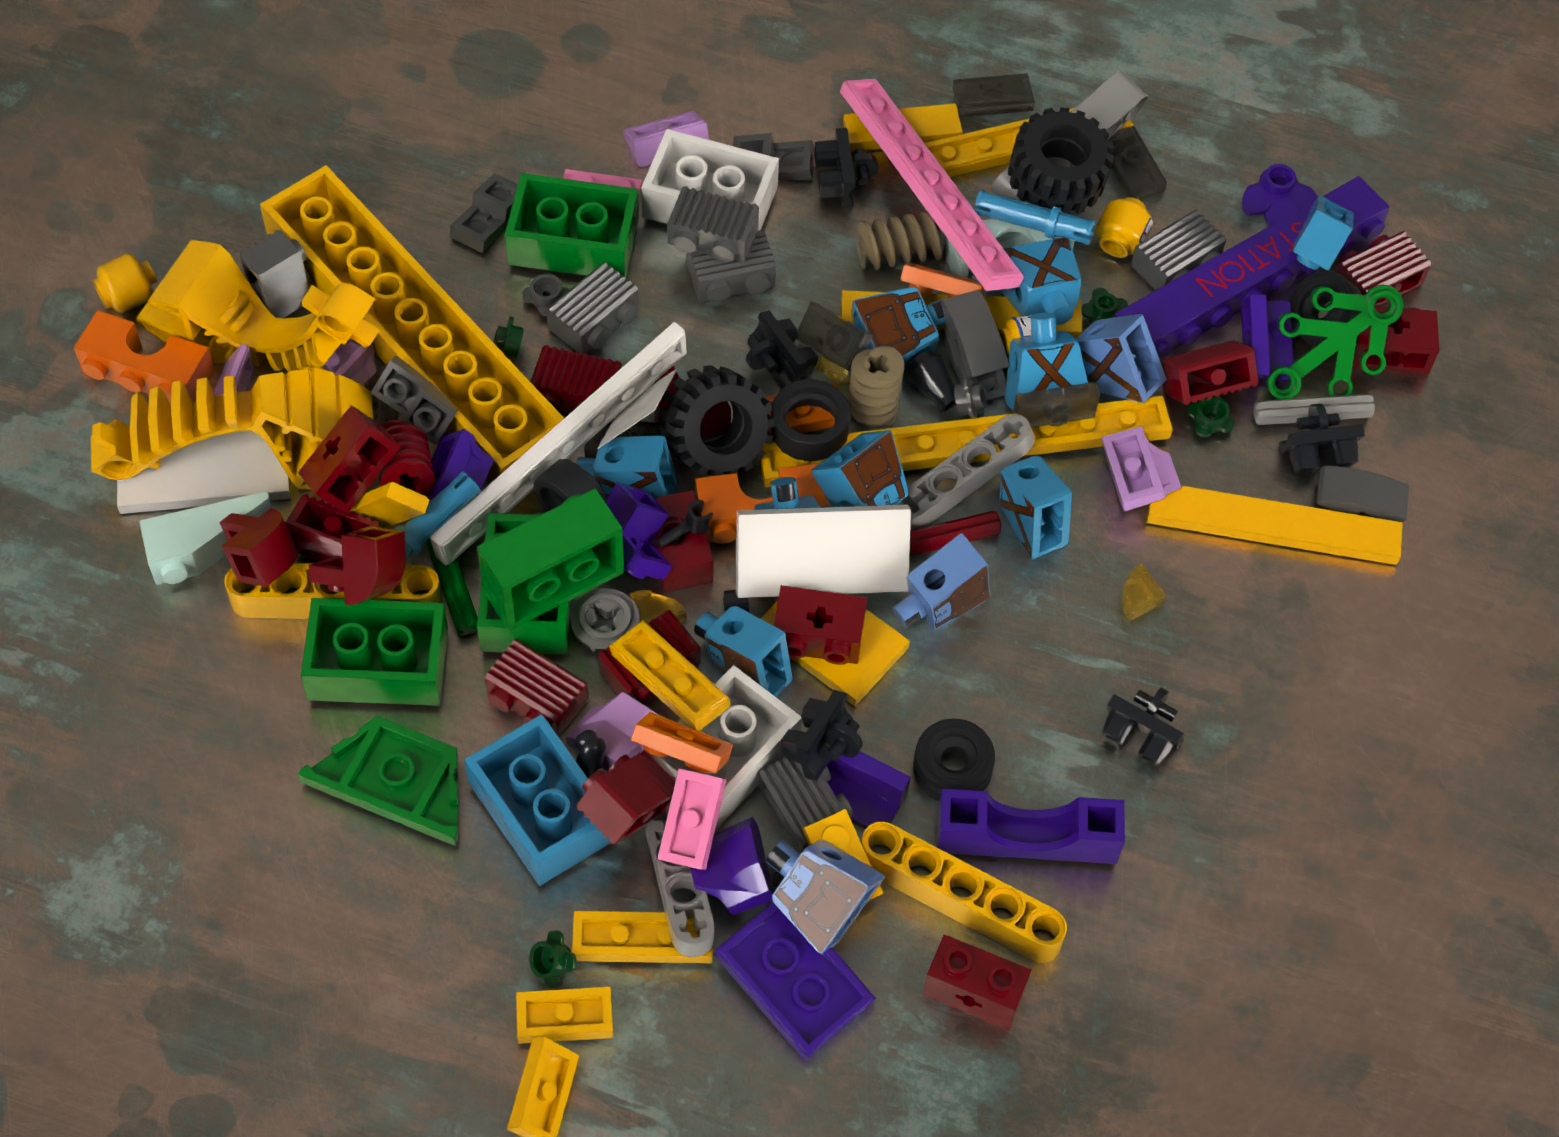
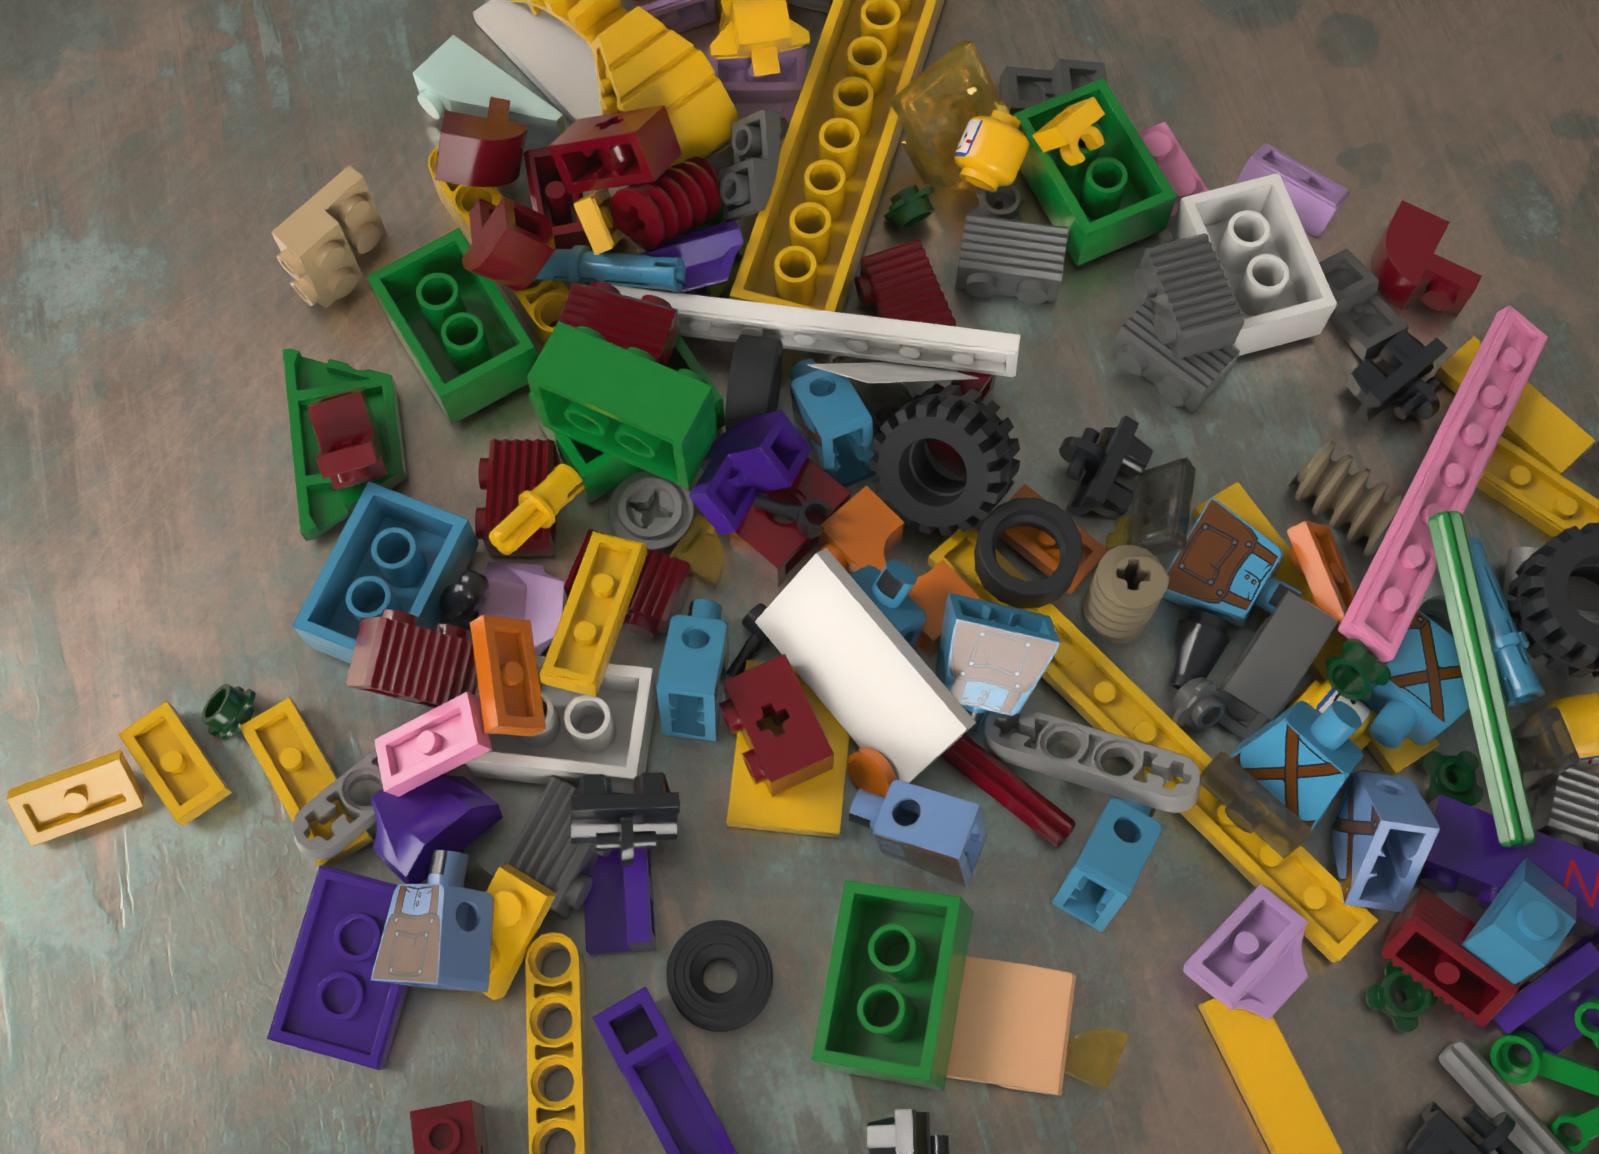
camera: 60 degrees right, 10 degrees up
none -> tan plate [271,165,386,309]
none -> dark red brick [307,387,388,491]
none -> yellow axle [489,464,584,555]
none -> dark red brick [557,281,680,367]
none -> green brick [811,880,974,1091]
none -> orange piece [847,747,897,797]
none -> clear yellow plate [889,41,1010,188]
none -> light nougat slope [946,956,1076,1096]
none -> yellow head [954,110,1029,192]
none -> yellow tile [1032,97,1105,166]
none -> dark green plate [1326,639,1391,702]
none -> dark red brick [1371,200,1482,317]
none -> axle [1428,511,1536,848]
none -> dark azure slope [1462,858,1577,985]
none -> clear smoke plate [1512,707,1580,792]

